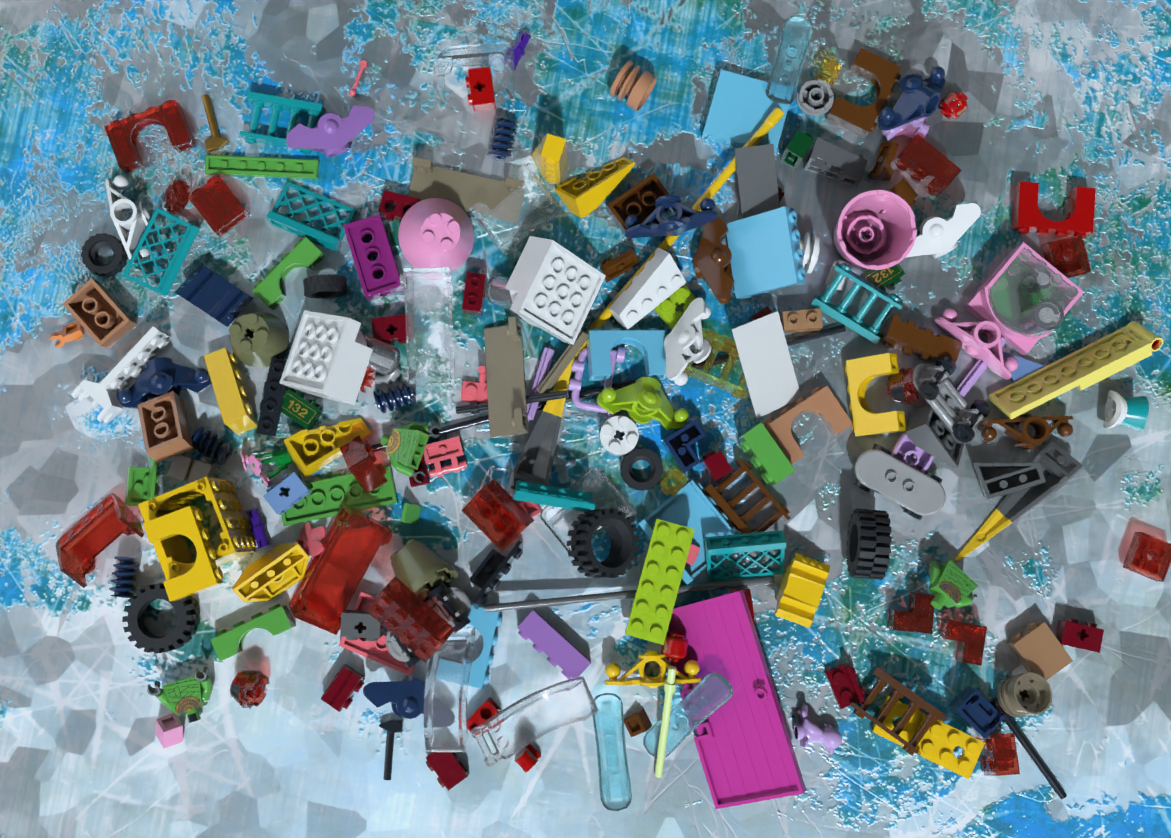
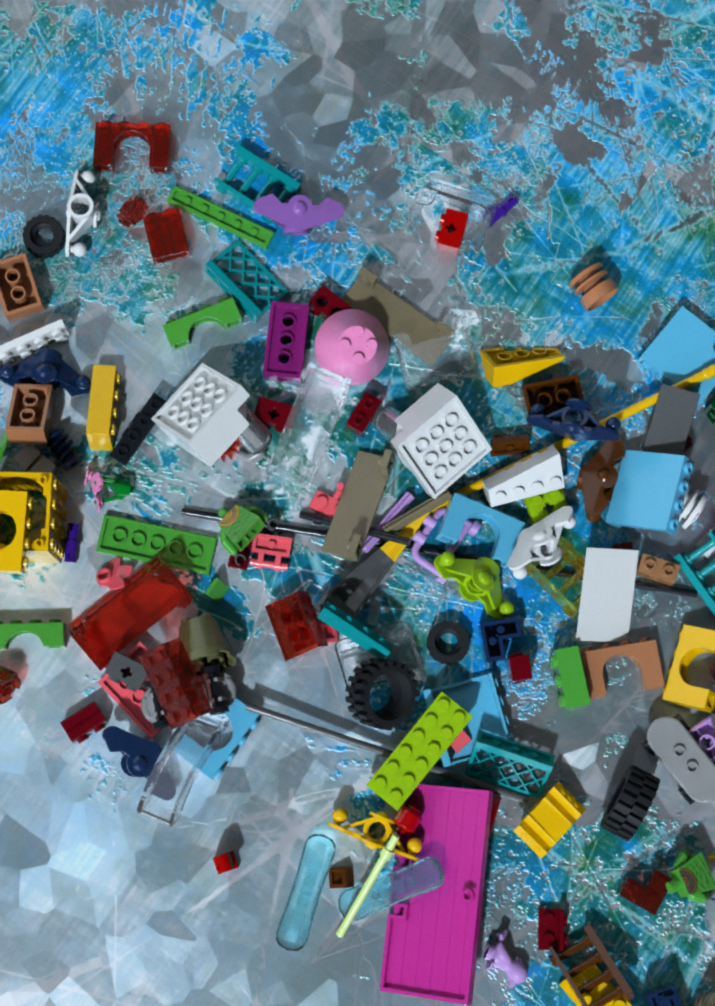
camera: 25 degrees right, 5 degrees down
teal fence [122,207,200,297] -> none
dark blue slope [175,264,254,327] -> none
pearl gold piece [202,95,230,152] -> none
olive cone [229,311,290,369] -> none
yellow wedge [232,542,309,603] -> none
medium blue brick [263,472,312,515] -> none
dark green brick [281,389,323,430] -> none
yellow wedge [284,418,371,479] -> none
black tyre [303,274,347,299] -> none
clear red brick [339,435,387,493] -> none
coral hinge [349,60,367,96] -> none
dark blue piece [373,381,416,414] -> none
black piece [379,719,404,780] -> none
dark red brick [426,741,469,791] -> none
red leg [463,697,502,736] -> none
black bracket [469,540,524,609] -> none
clear windscreen [471,676,598,766] -> none
dark blue piece [487,118,518,161] -> none
medium lavender brick [517,609,591,681] -> none
yellow wedge [531,133,567,184] -> none
white brick [600,416,639,456] -> none
clear yellow brick [658,465,689,496] -> none
reddish brown fence [704,459,790,534] -> none
clear red brick [939,618,987,666] -> none

